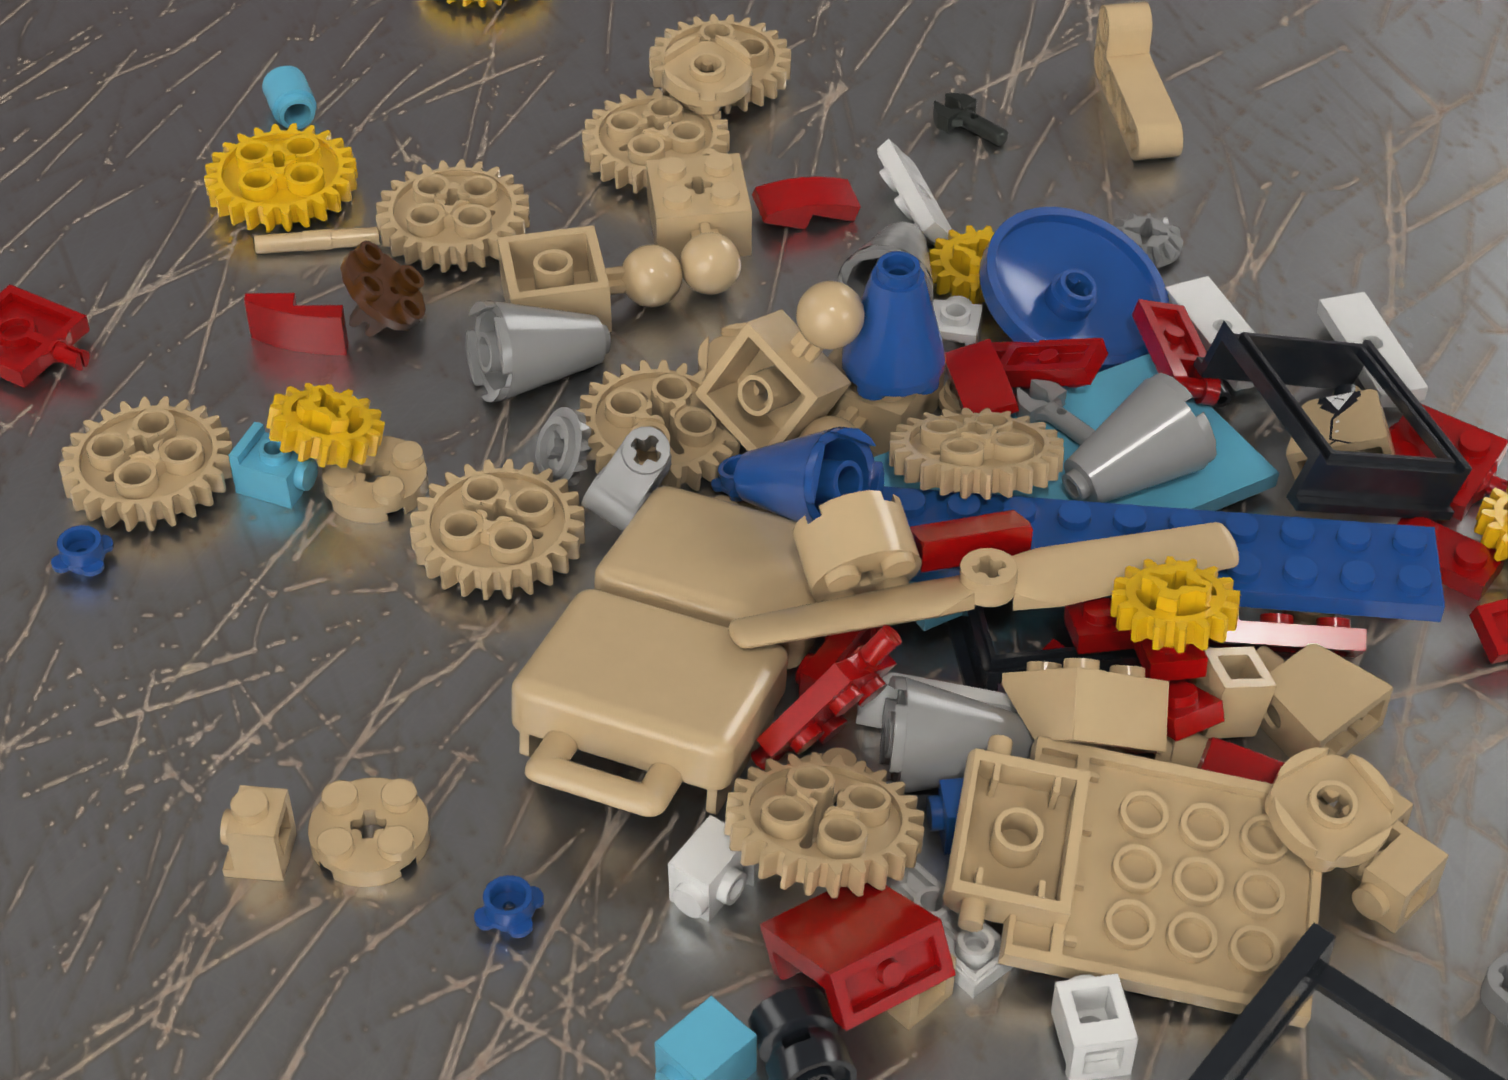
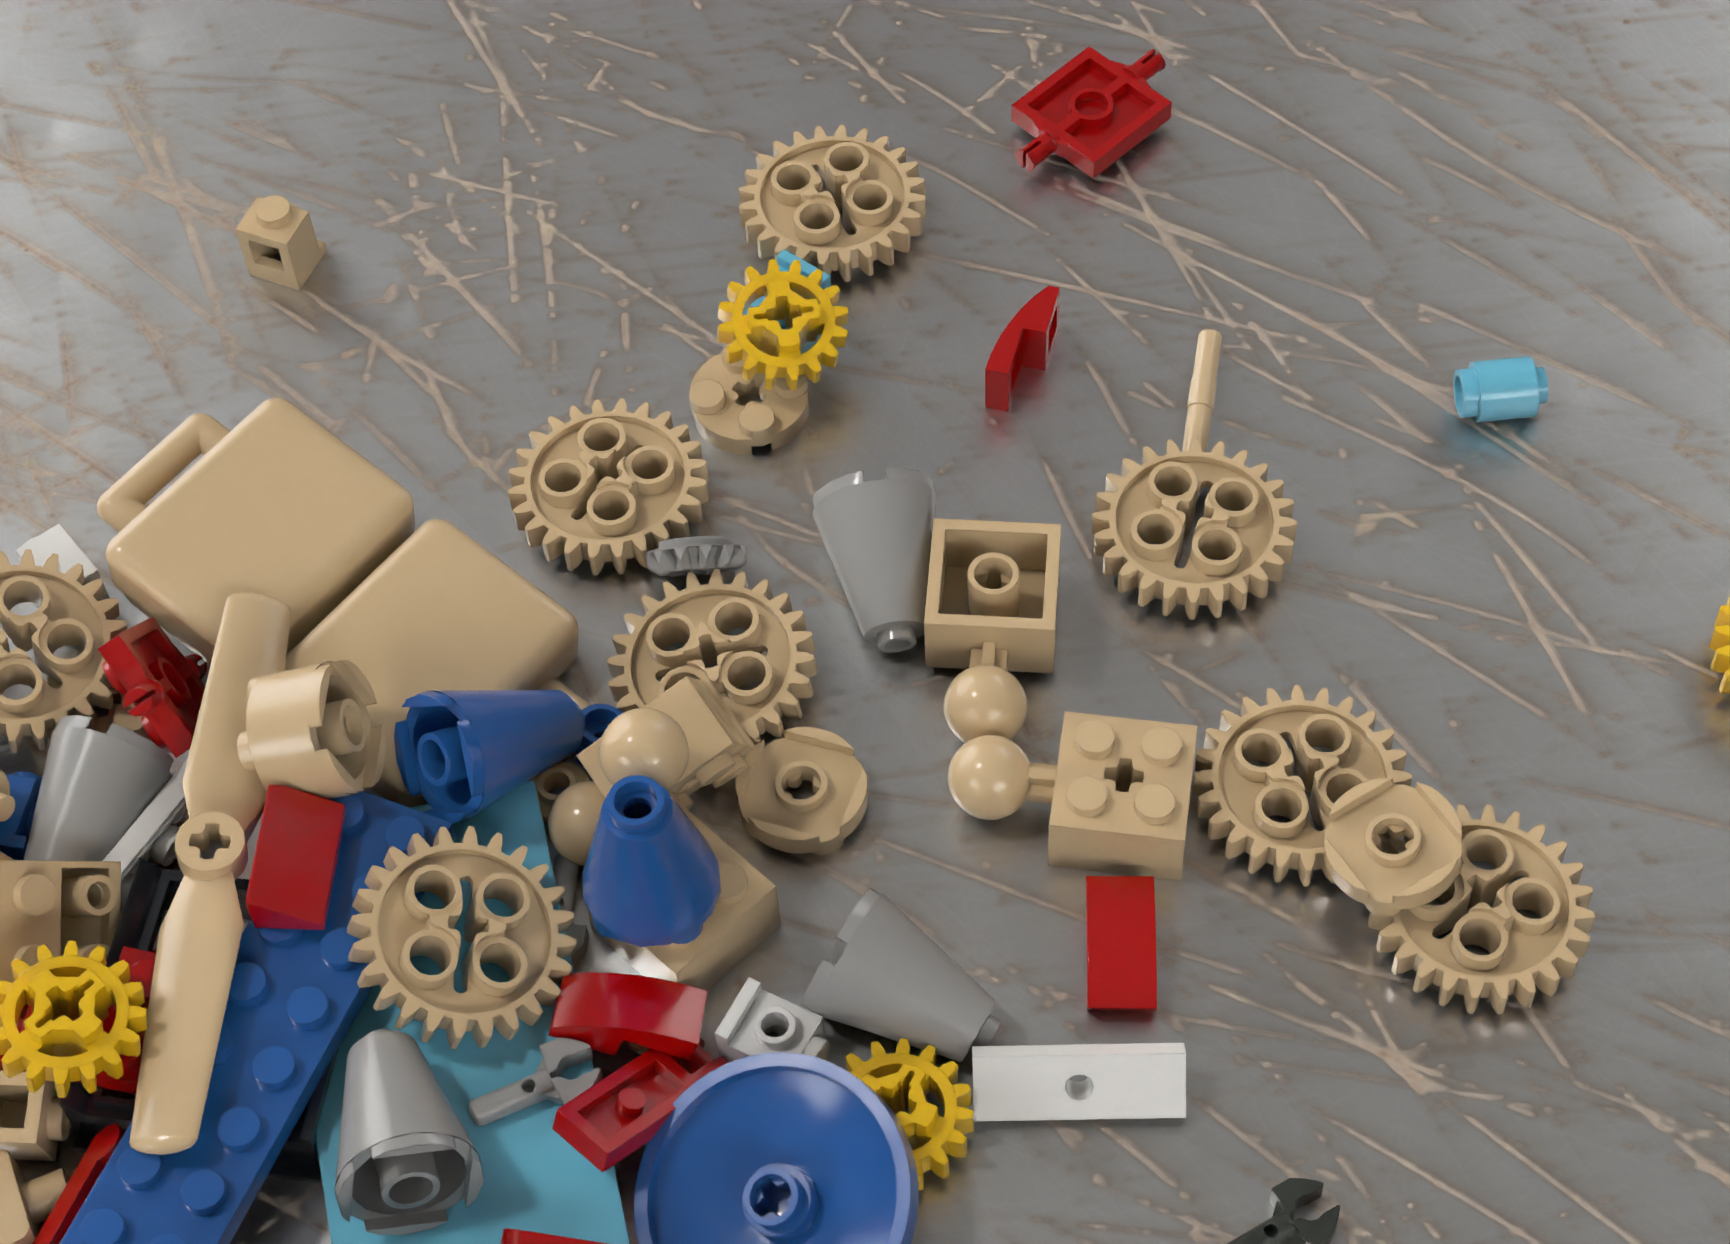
camera: 110 degrees right, 10 degrees up
blue plate [51,525,114,577] -> none
yellow gear [204,123,358,233] -> none
tan plate [308,777,431,887] -> none
reddish brown plate [340,241,426,337] -> none
blue plate [474,875,544,938] -> none
light grey piece [581,427,671,532] -> none

